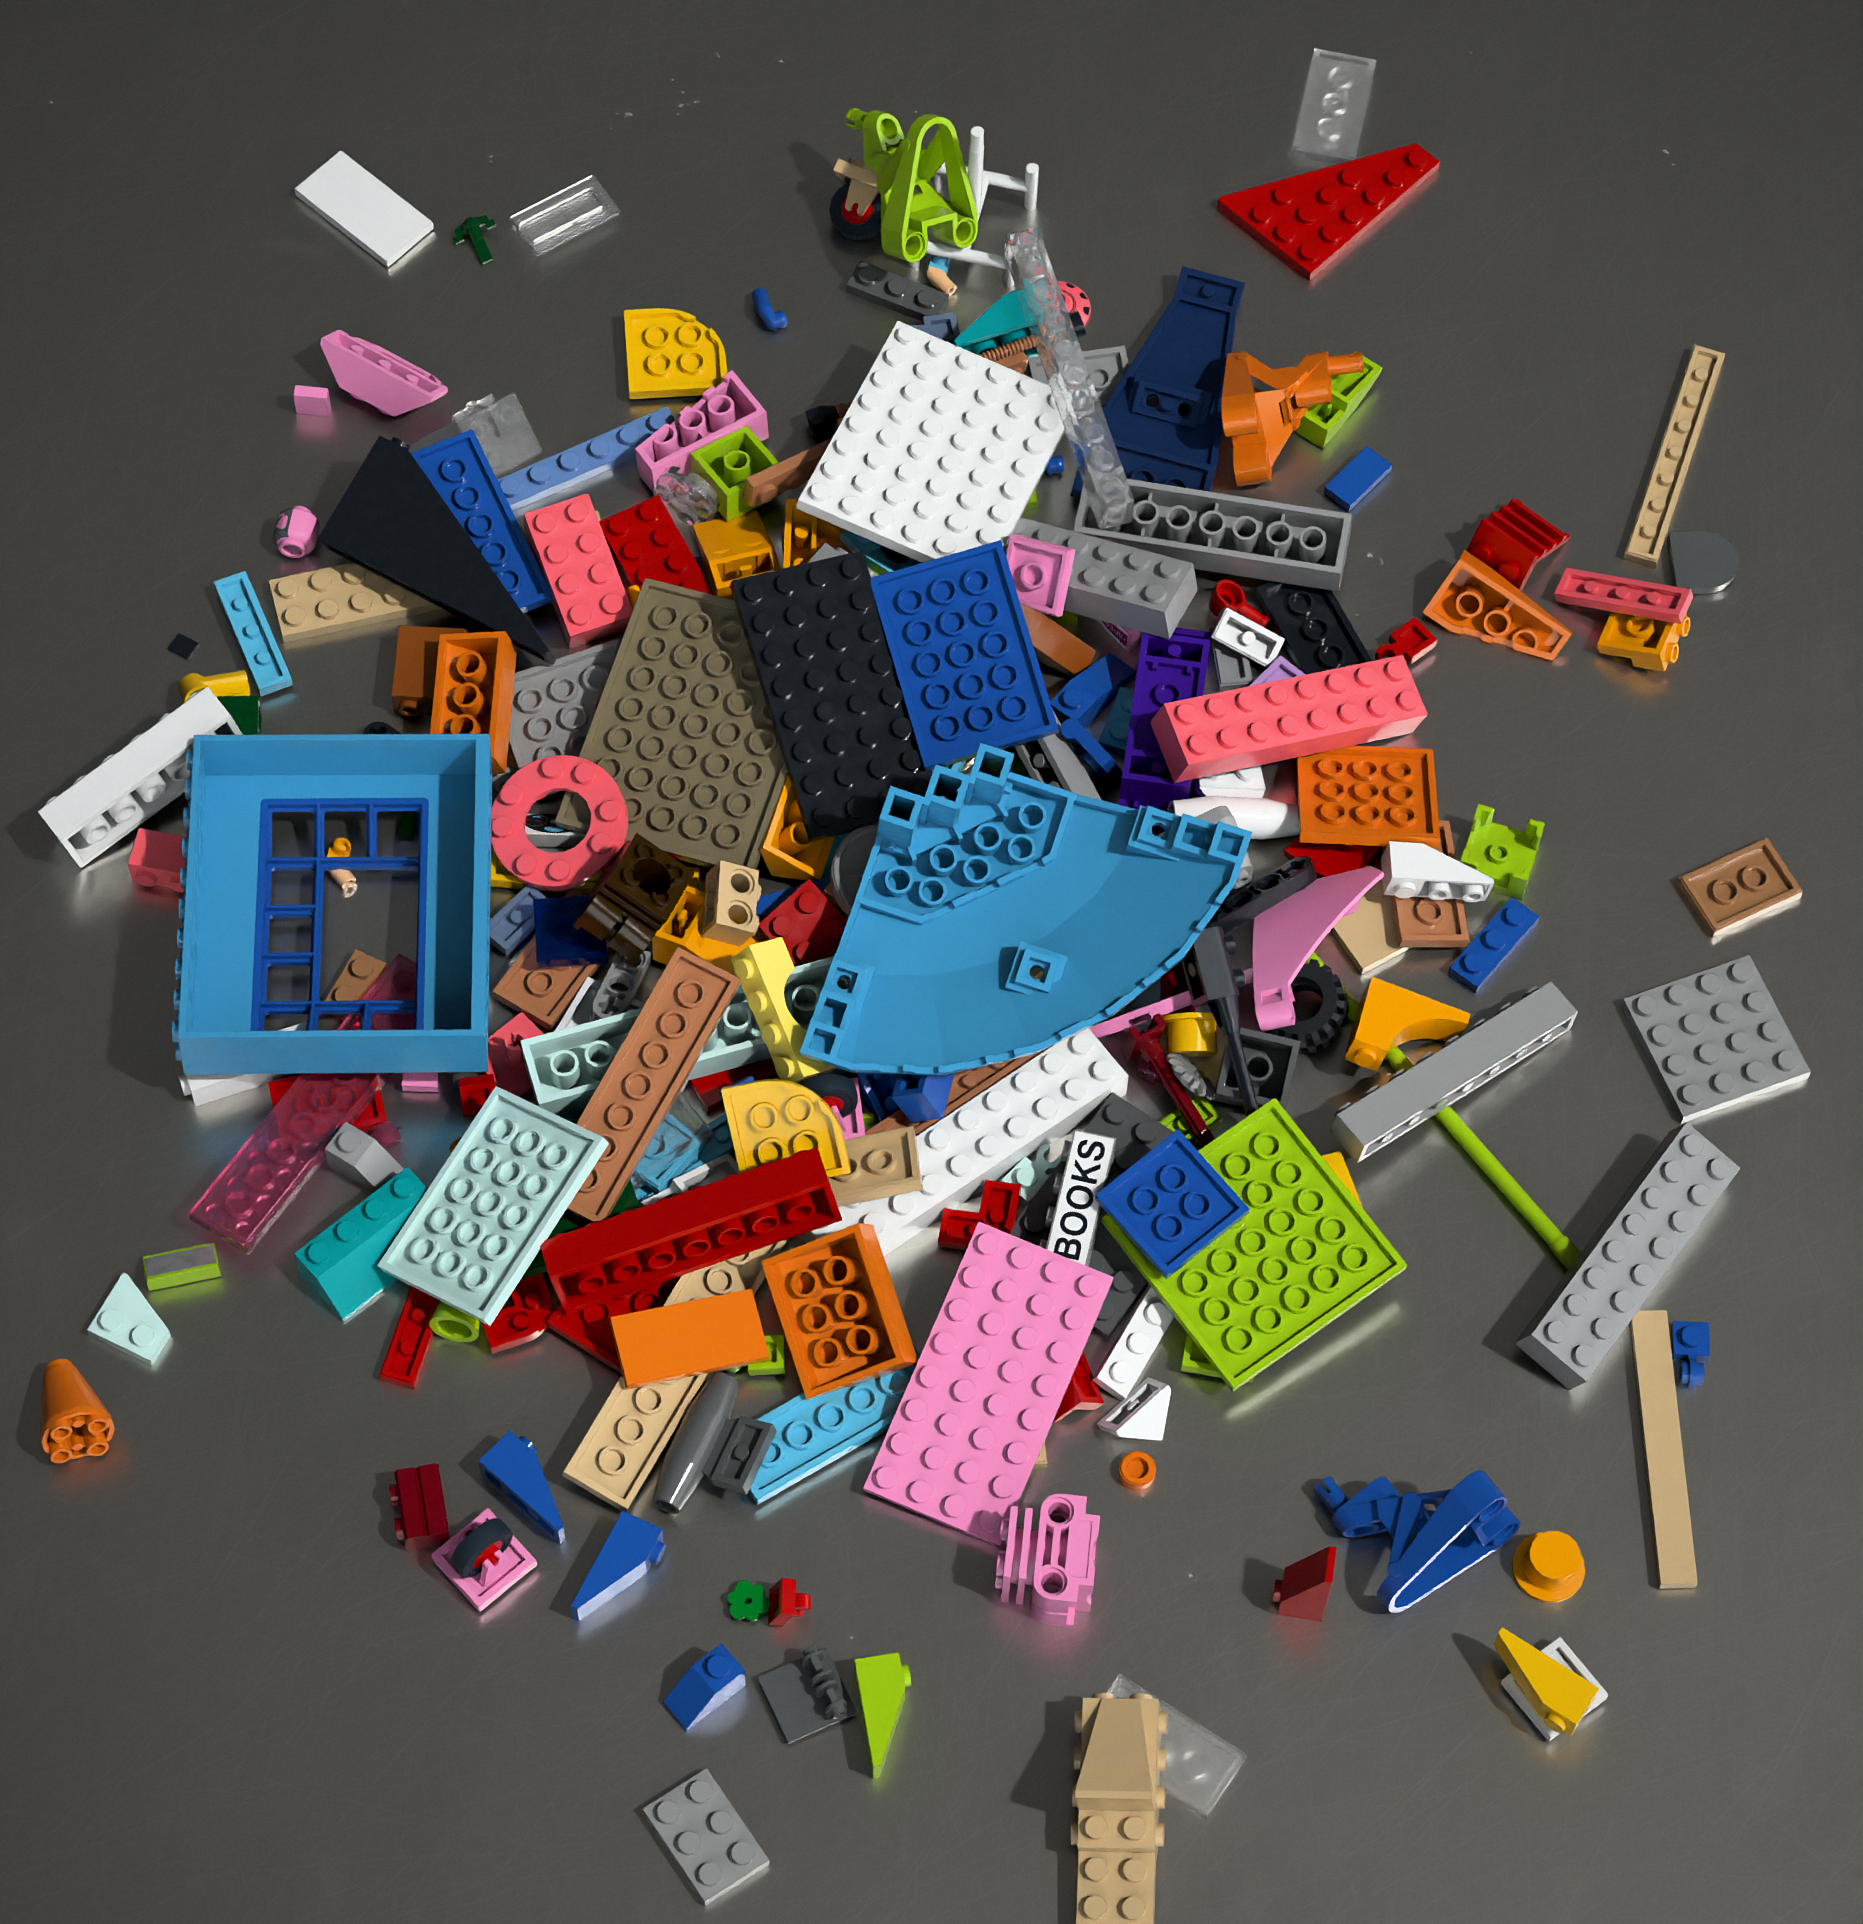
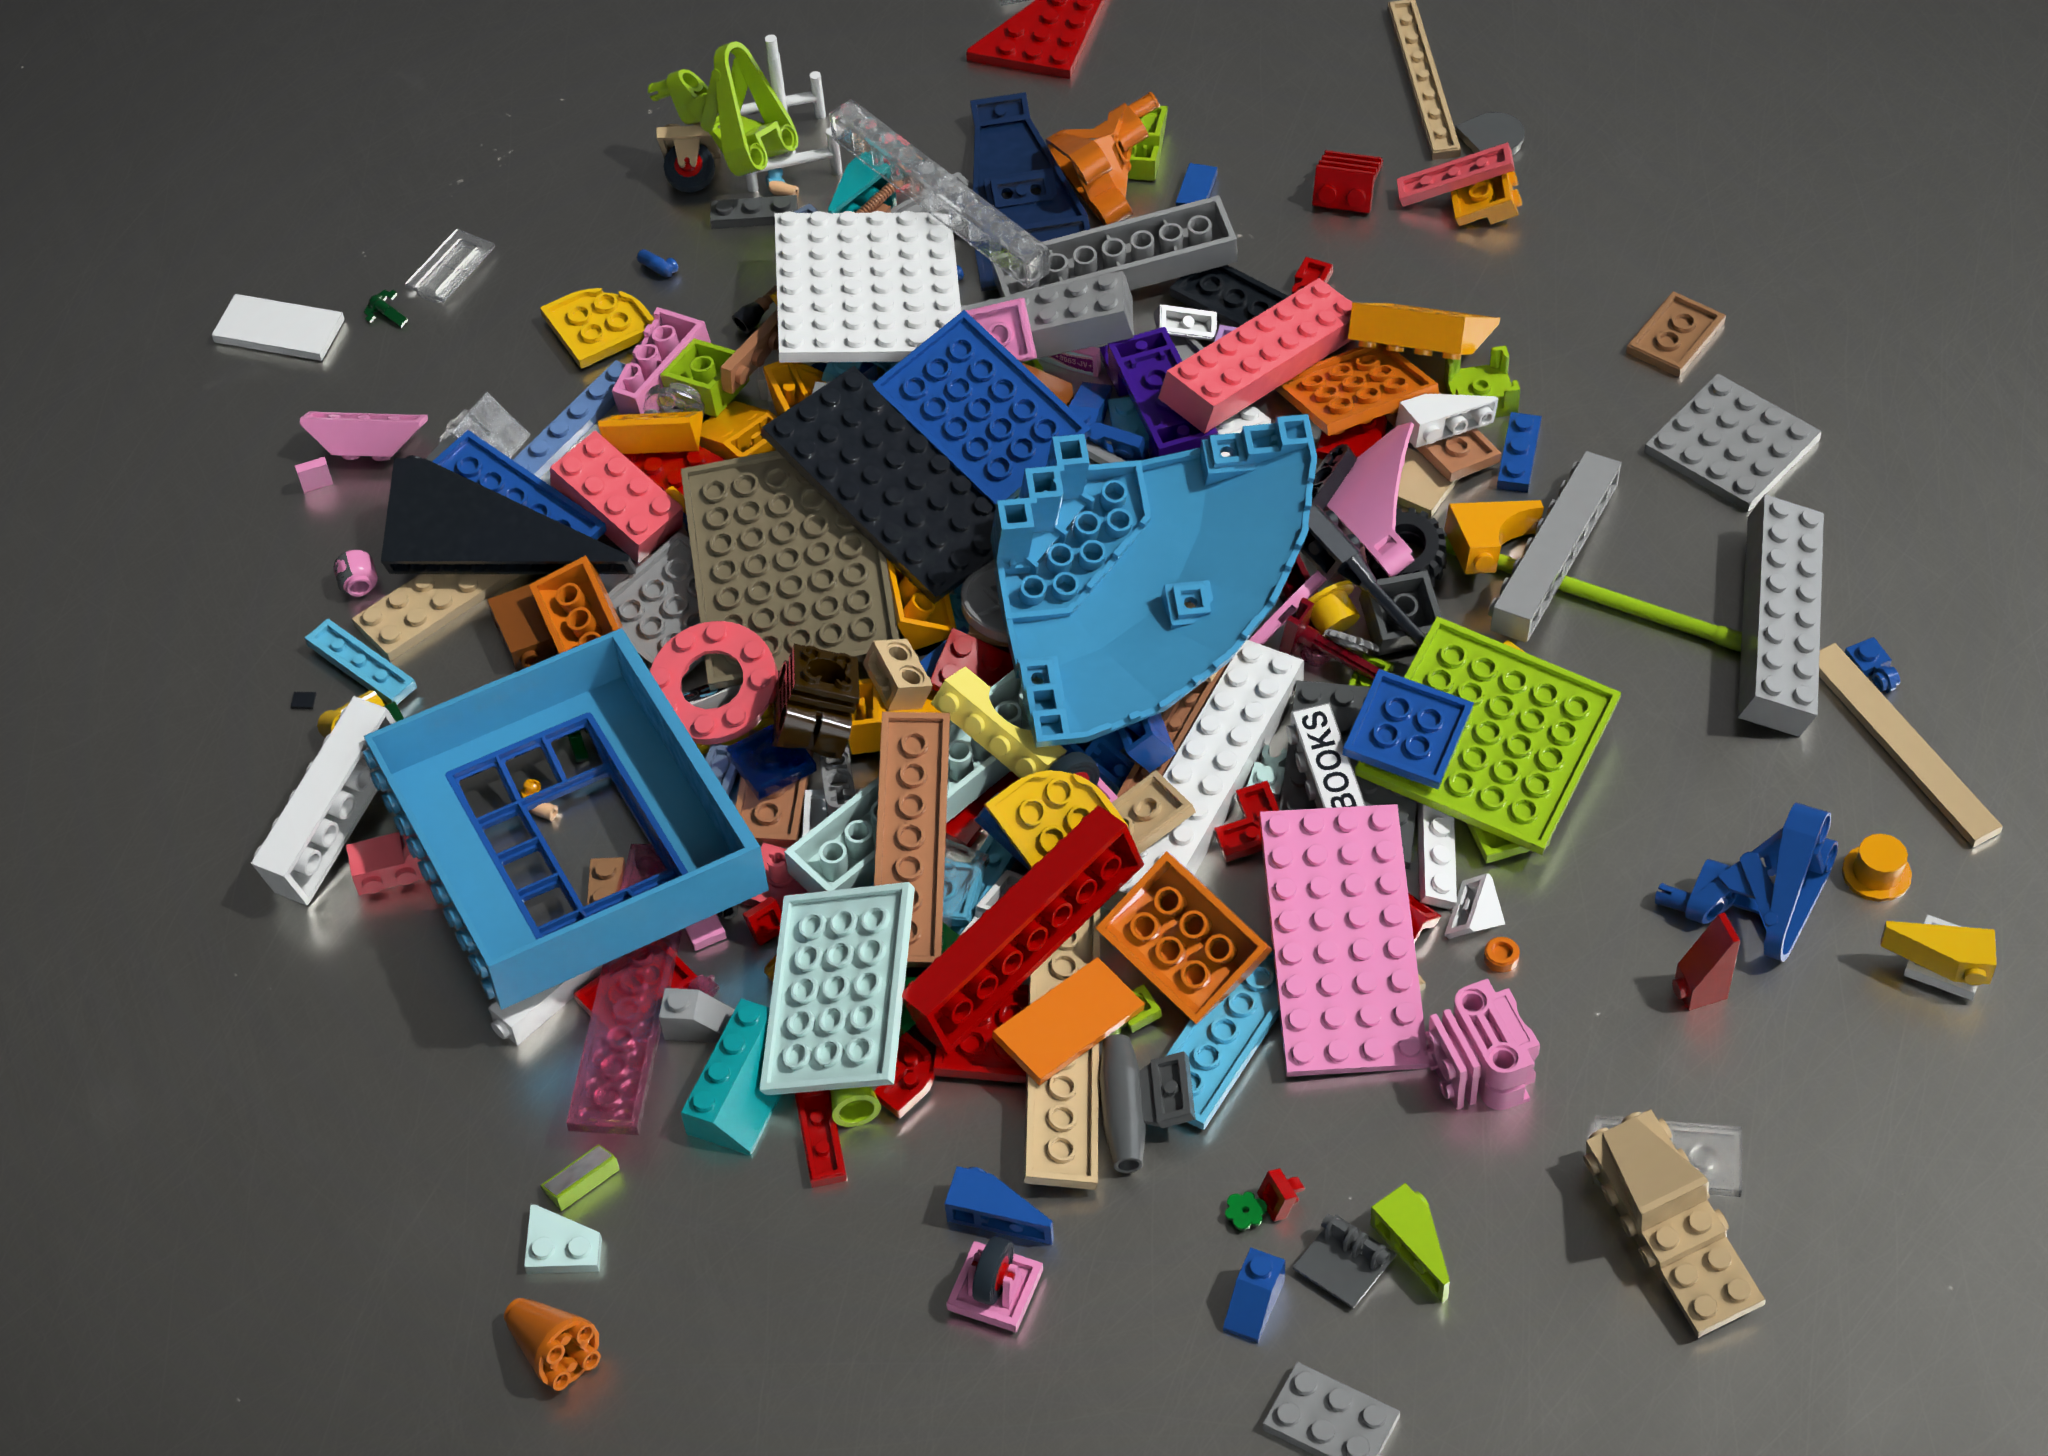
camera: 20 degrees left, 10 degrees down
dark red brick [389,1463,450,1552] -> none
blue slope [571,1510,666,1621] -> none
red bar [1209,579,1270,627] -> none
orange wedge [1422,550,1573,661] -> none
none -> light orange slope [598,411,703,454]
none -> light orange slope [1348,302,1500,360]

